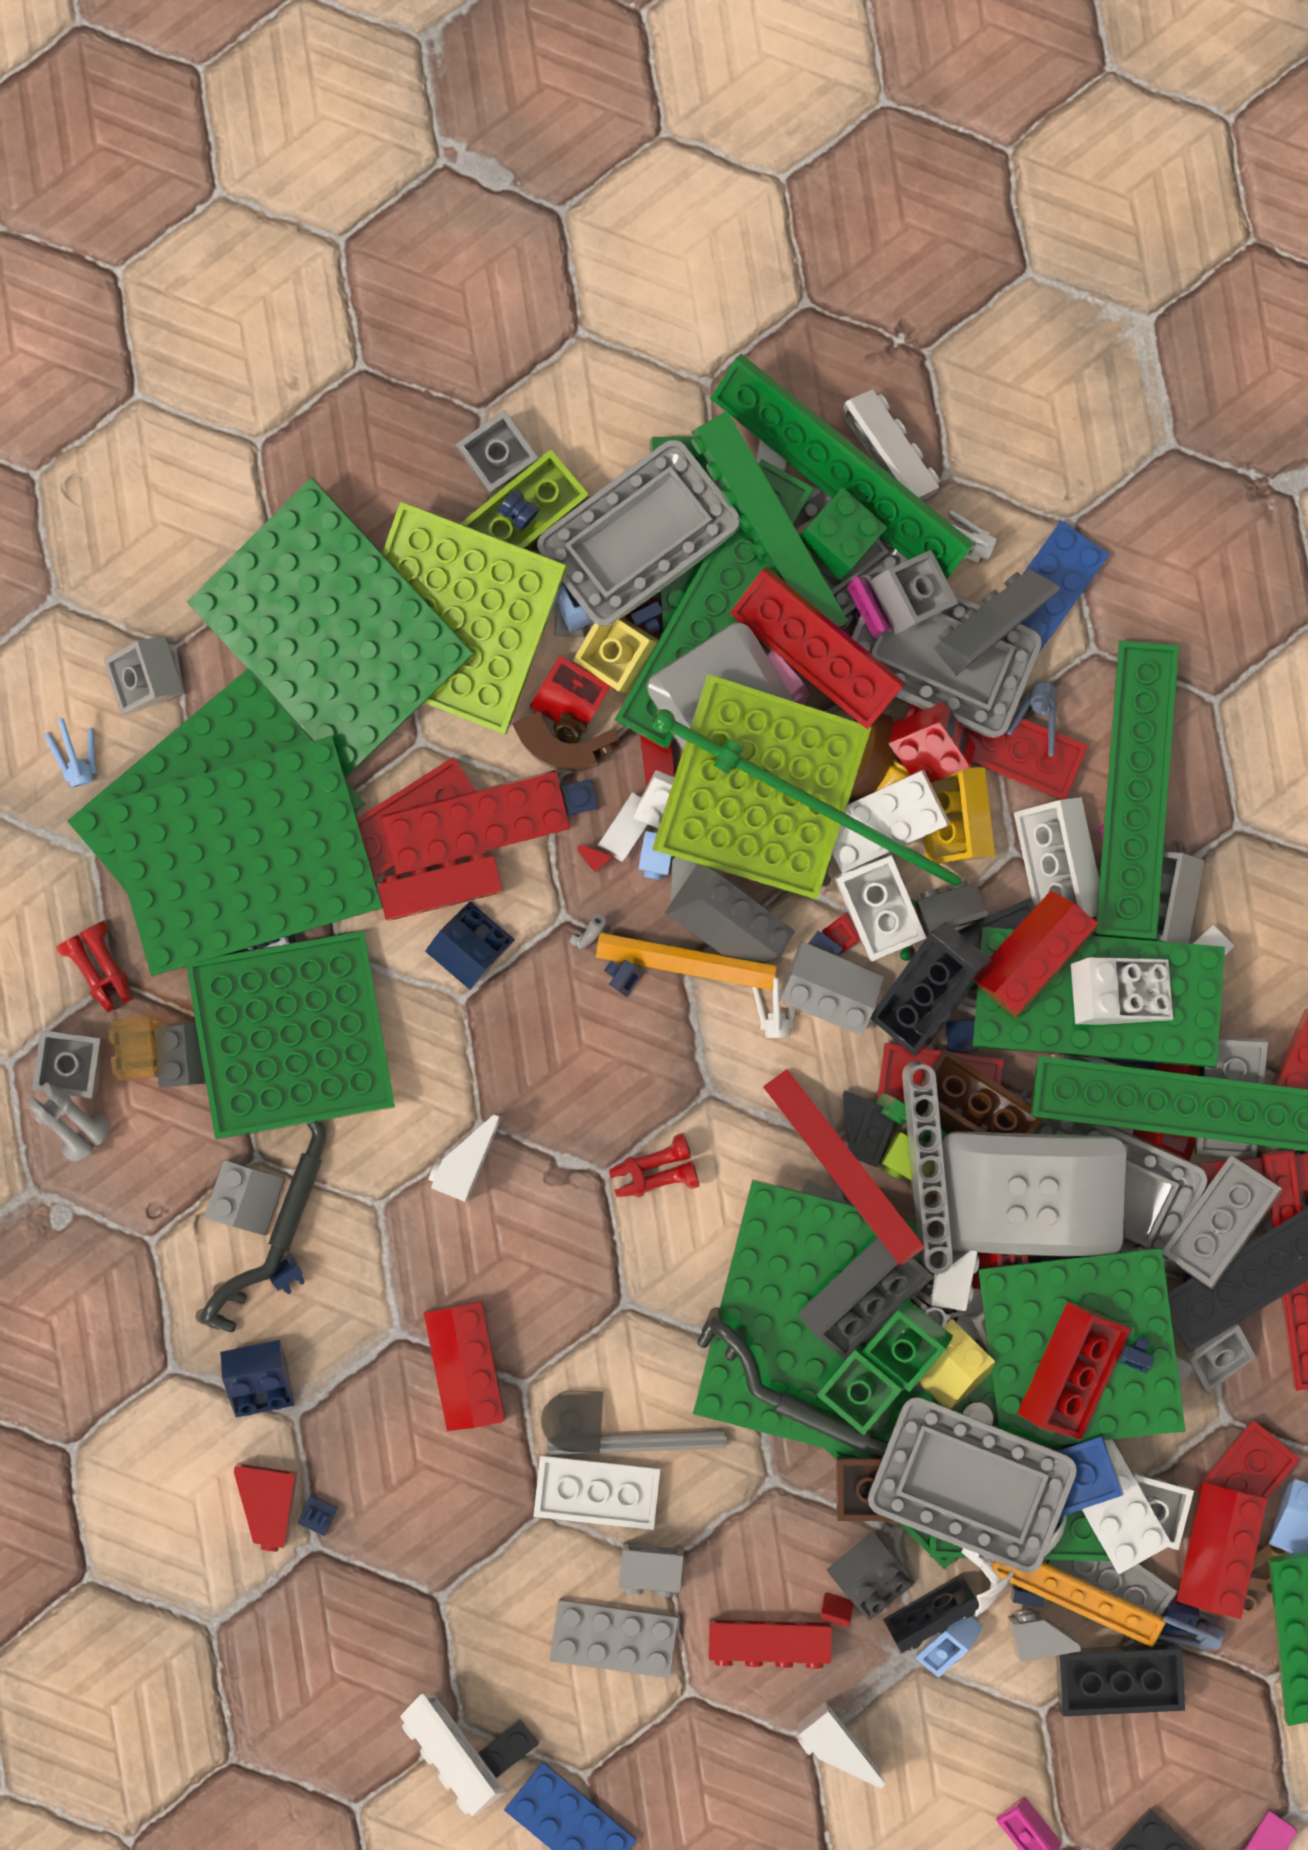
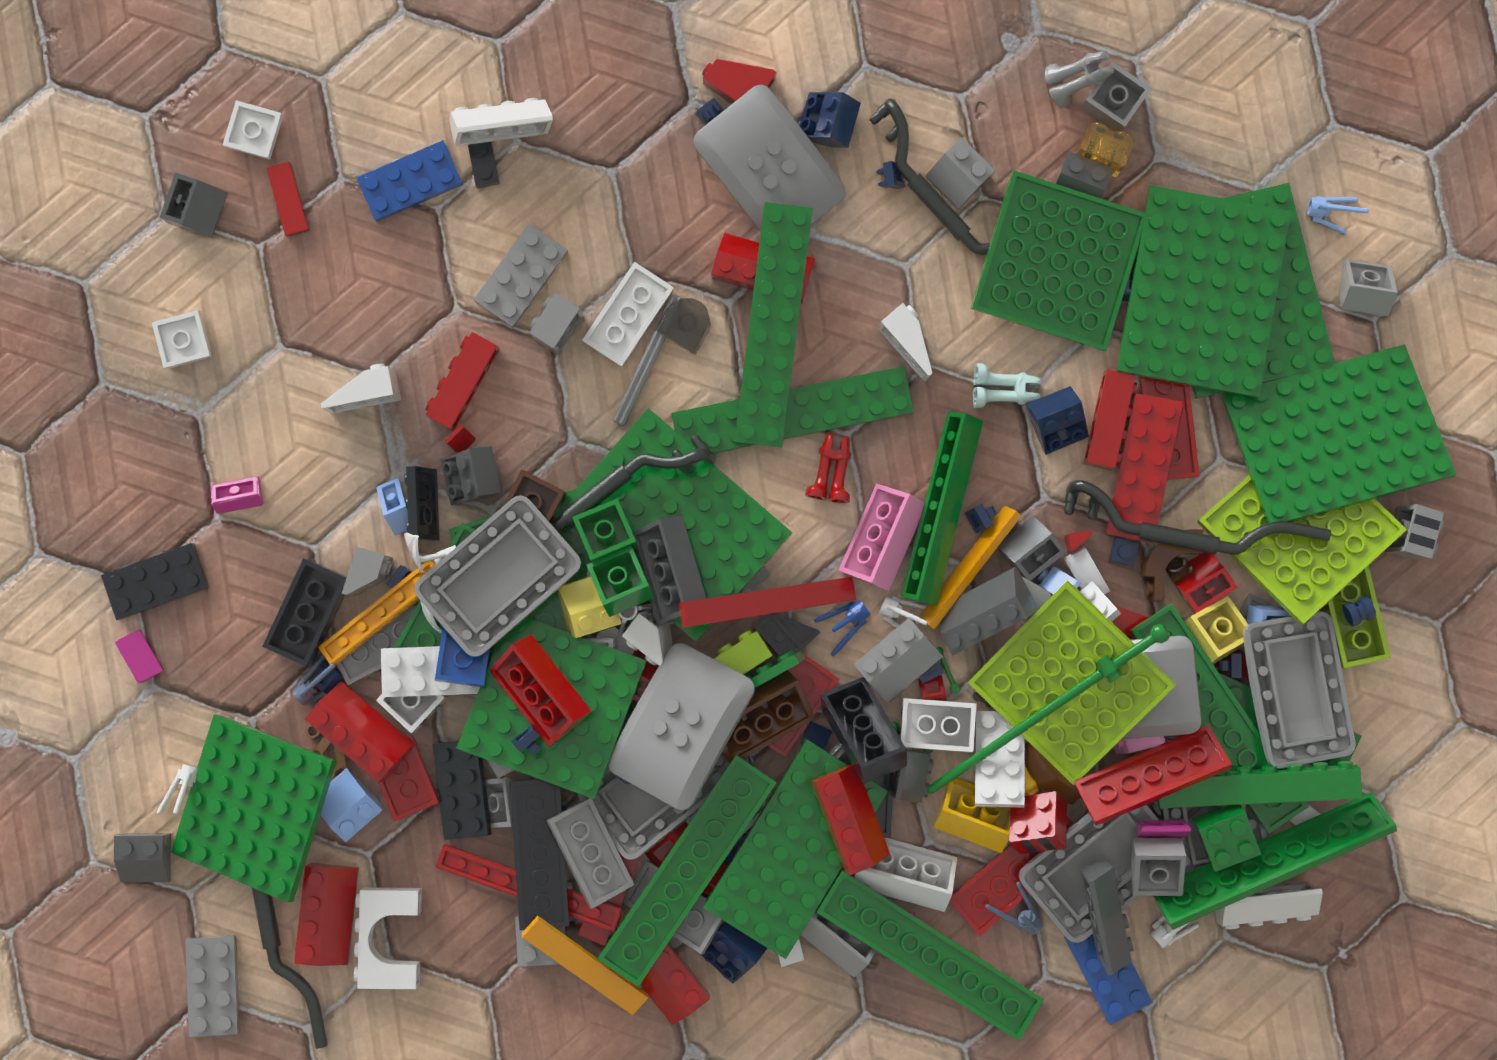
camera: 110 degrees right, 0 degrees up
red piece [55,920,133,1013] -> none
light grey brick [456,410,539,498] -> none
light grey arm [569,914,606,950] -> none
light grey beam [902,1061,953,1274] -> none
white plate [963,1402,993,1425] -> none
white slope [1071,957,1173,1025] -> none
none -> black plate [433,741,492,840]
none -> green plate [671,366,914,453]
none -> light grey wedge [693,85,845,232]
none -> dark blue slope [701,921,767,984]
none -> green plate [734,202,813,448]
none -> blue plant [814,600,870,656]
none -> bright pink slope [839,483,925,591]
none -> green brick [901,412,983,606]
none -> green hinge [936,647,960,694]
none -> light aqua piece [973,363,1041,408]
none -> dark grey slope [998,516,1067,581]
none -> pearl dark grey piece [1064,480,1331,555]
none -> light grey brick [1385,504,1444,560]

